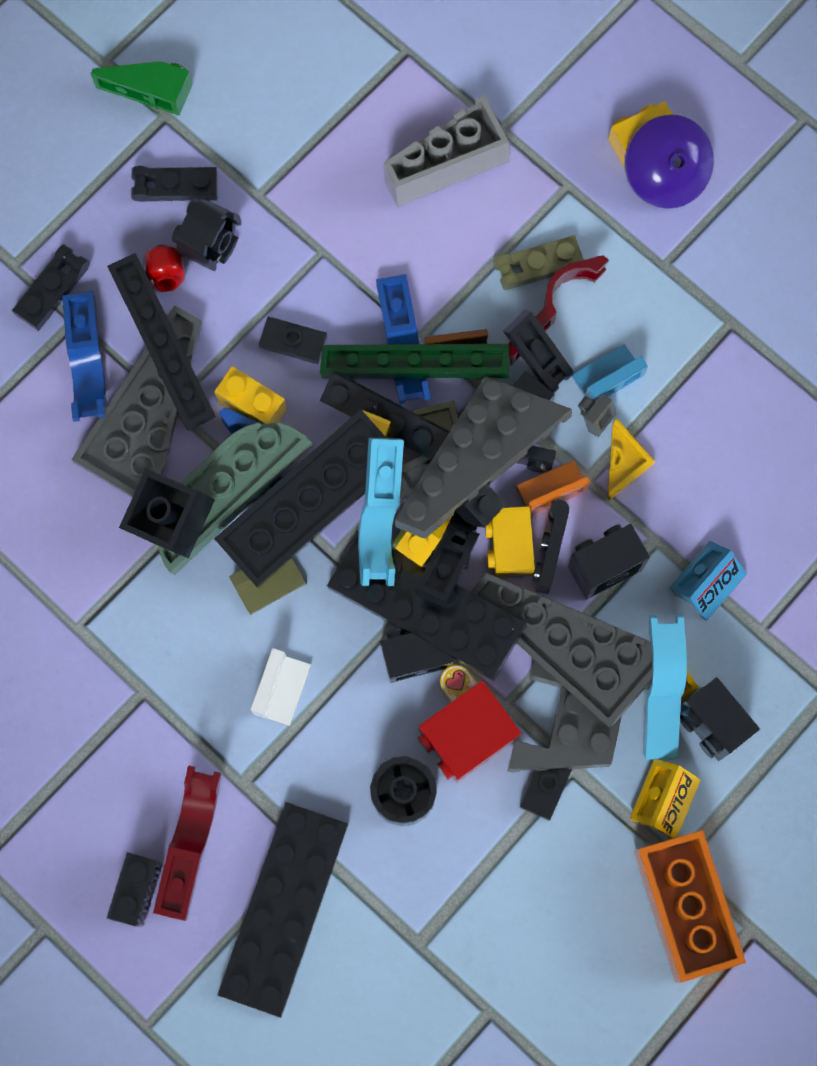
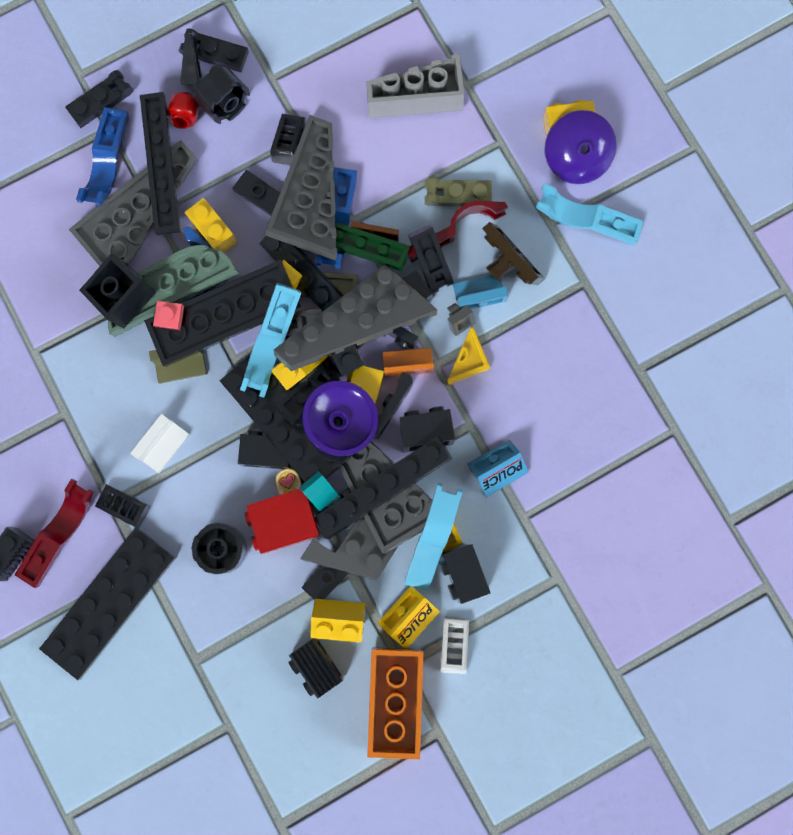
camera: 20 degrees right, 5 degrees up
none -> black slope [95,484,151,528]
none -> coral plate [153,301,184,330]
none -> black slope [180,32,202,85]
none -> dark grey wing [265,115,337,261]
none -> black slope [270,113,305,166]
none -> black brick [288,638,344,699]
none -> teal slope [299,471,342,512]
none -> dark purple dish [302,381,378,456]
none -> yellow brick [310,599,366,643]
none -> black plate [314,436,453,539]
none -> white slope [441,618,469,674]
none -> dark brown plate [482,222,545,285]
none -> medium azure piece [536,184,643,245]

